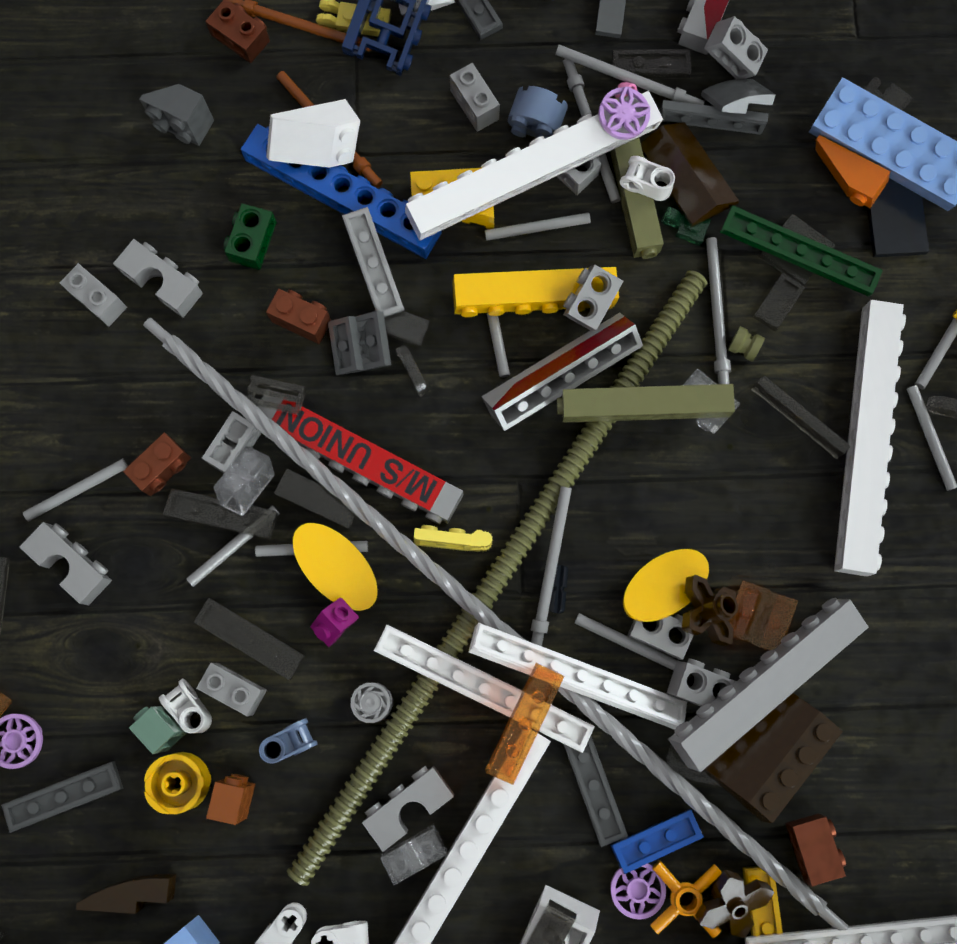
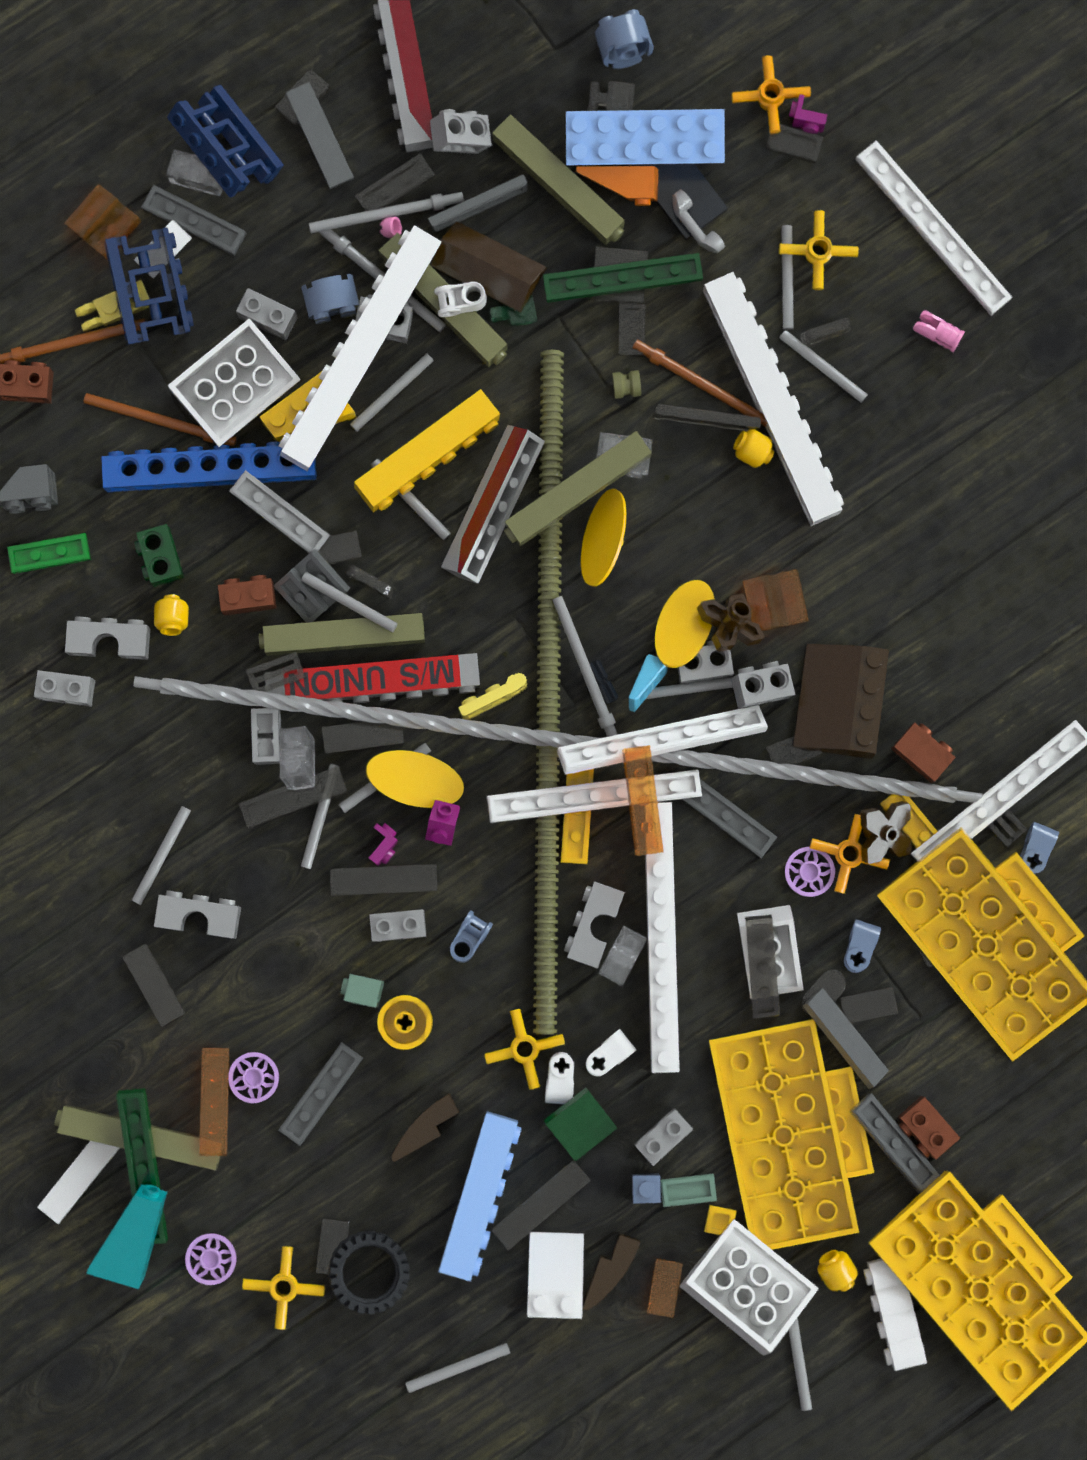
camera: 35 degrees left, 5 degrees up
copper brick [123,432,191,496] -> none
white piece [159,678,212,733] -> none
dark orange brick [206,774,255,825] -> none
white slope [266,99,360,168] -> none
light grey wheel [351,683,393,723] -> none
light grey brick [563,265,624,331] -> none
lavender wheel [598,87,650,140] -> none
blue plate [611,809,704,874] -> none
light grey brick [668,598,869,772] -> none
dark grey slope [701,79,776,114] -> none
light grey bar [706,237,731,384] -> none
none -> green tile [7,533,91,574]
none -> yellow head [154,594,189,636]
none -> white slope [168,318,301,447]
none -> olive brick [259,613,425,656]
none -> light grey bar [301,572,398,633]
none -> magenta bracket [369,823,398,866]
none -> yellow bar [485,1009,565,1090]
none -> olive brick [492,114,625,245]
none -> yellow tile [561,769,594,864]
none -> yellow shield [581,489,626,587]
none -> sand blue brick [595,9,654,68]
none -> medium azure slope [629,654,667,712]
none -> dark orange bar [633,339,767,427]
none -> light grey bar [672,189,725,253]
none -> yellow head [733,429,774,468]

